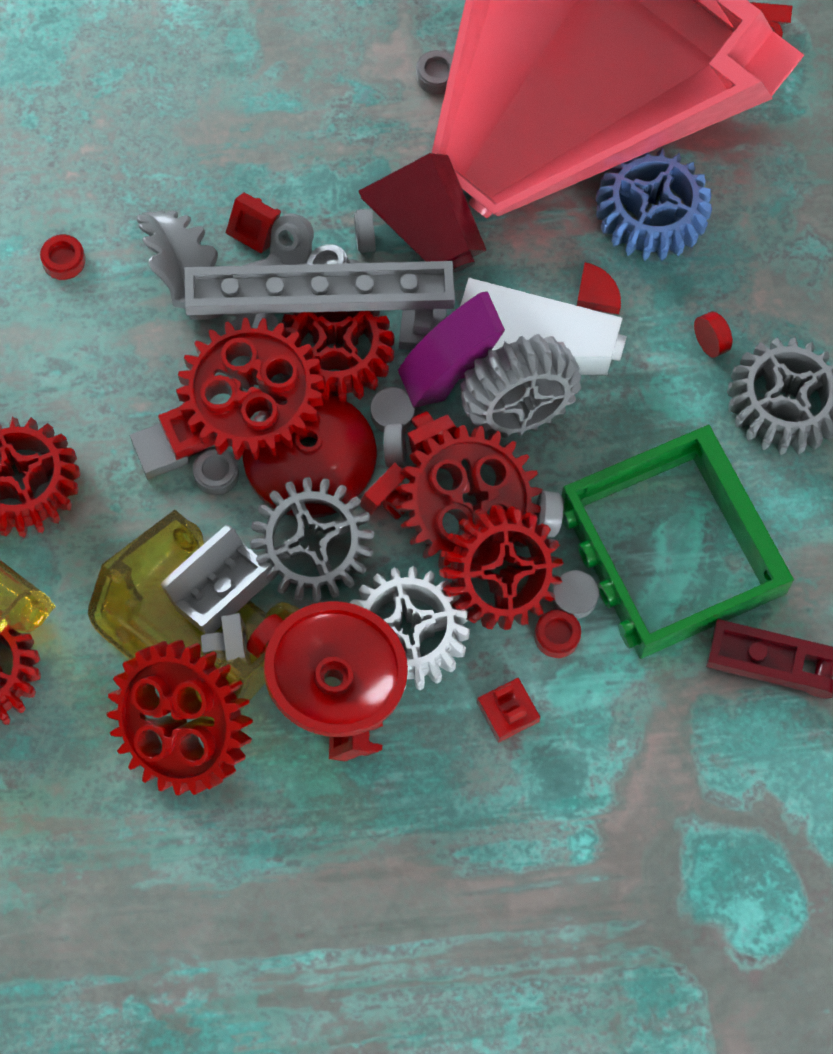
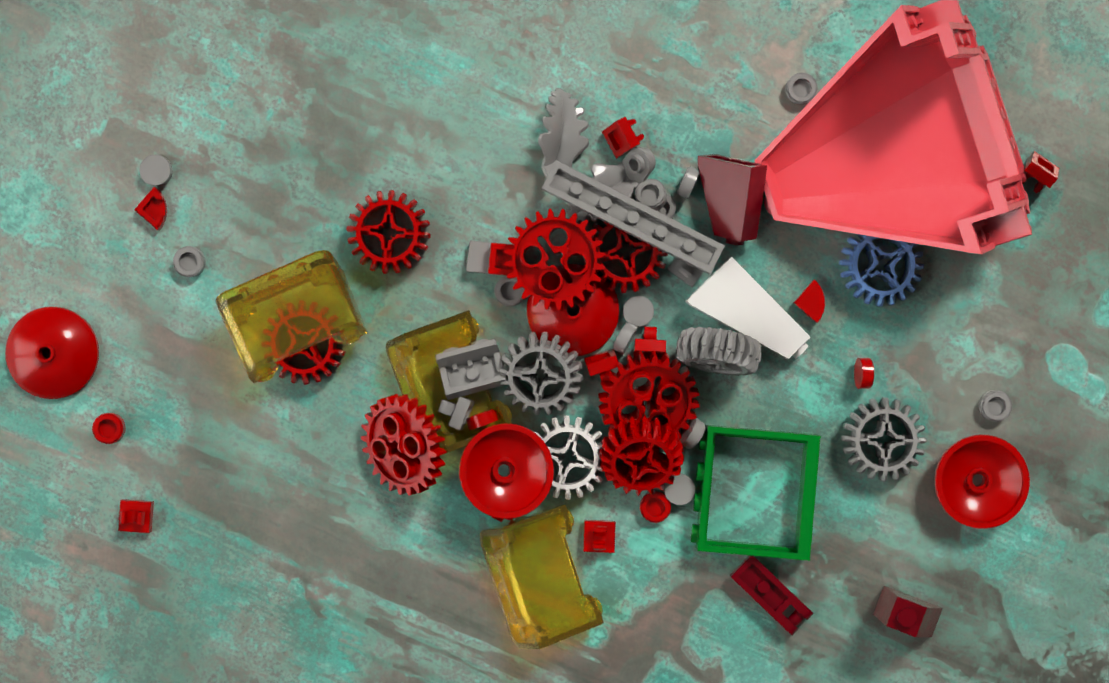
camera: 35 degrees right, 20 degrees up
red tile [40,234,86,280] -> none
magenta slope [398,291,505,408] -> none
none -> clear yellow windscreen [480,504,604,649]

